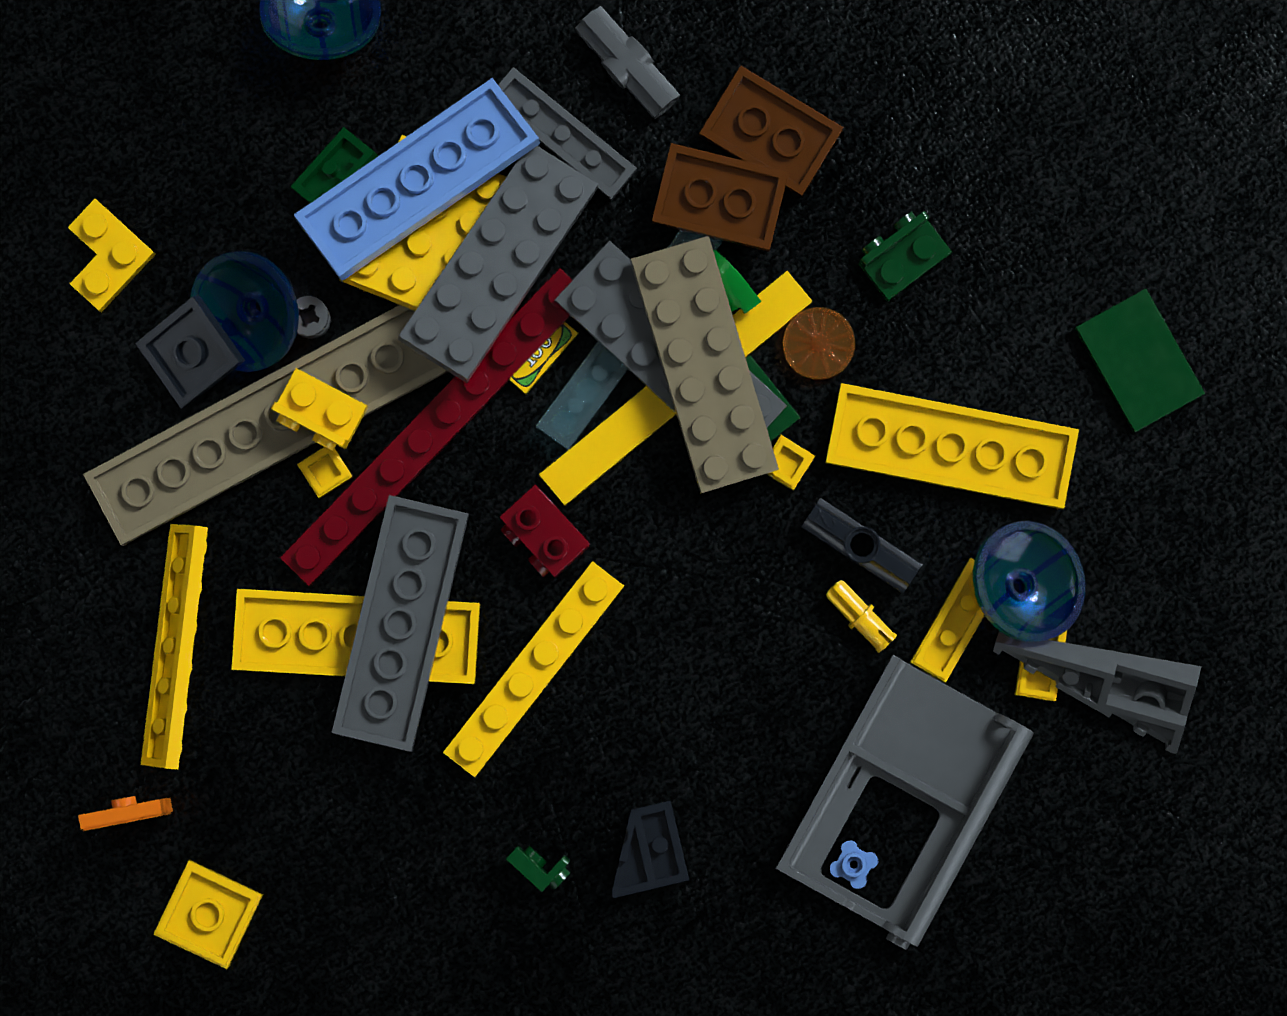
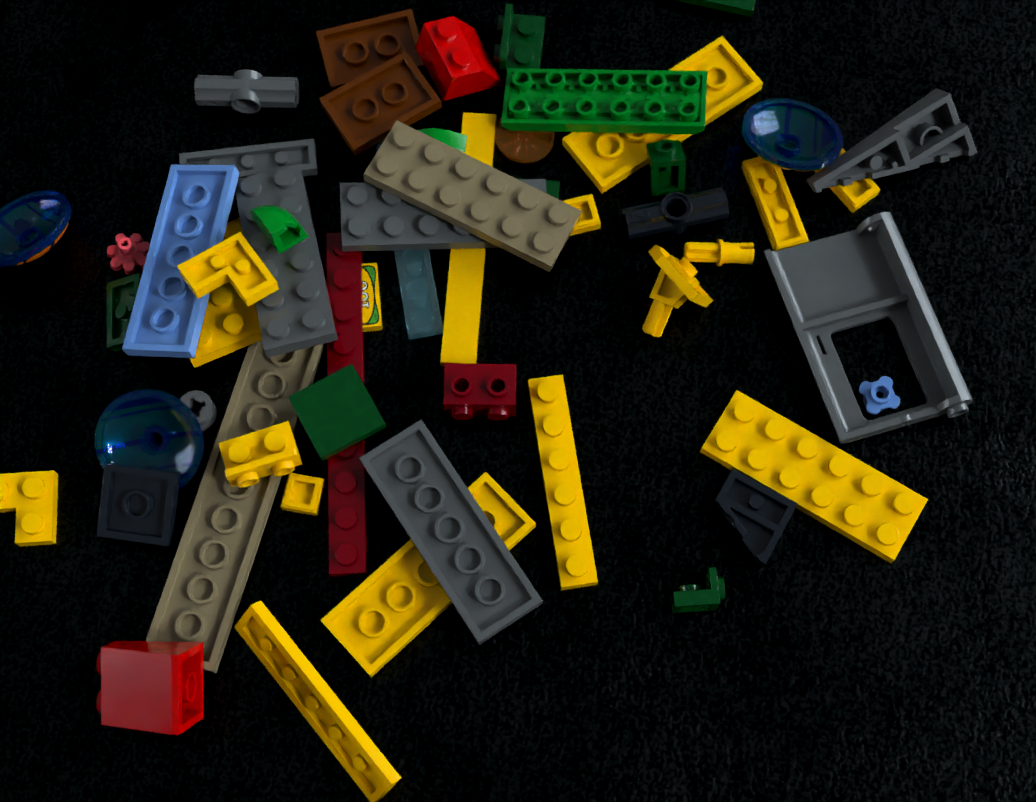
camera: 45 degrees left, 15 degrees down
none -> red slope [96,641,204,735]
none -> coral plant [107,233,150,275]
none -> yellow plate [177,232,279,307]
none -> green brick [250,205,309,254]
none -> dark green tile [288,364,387,461]
none -> red slope [416,16,502,101]
none -> green plate [501,68,708,134]
none -> yellow piece [642,245,713,337]
none -> dark green bracket [647,140,686,197]
none -> yellow plate [700,390,928,563]

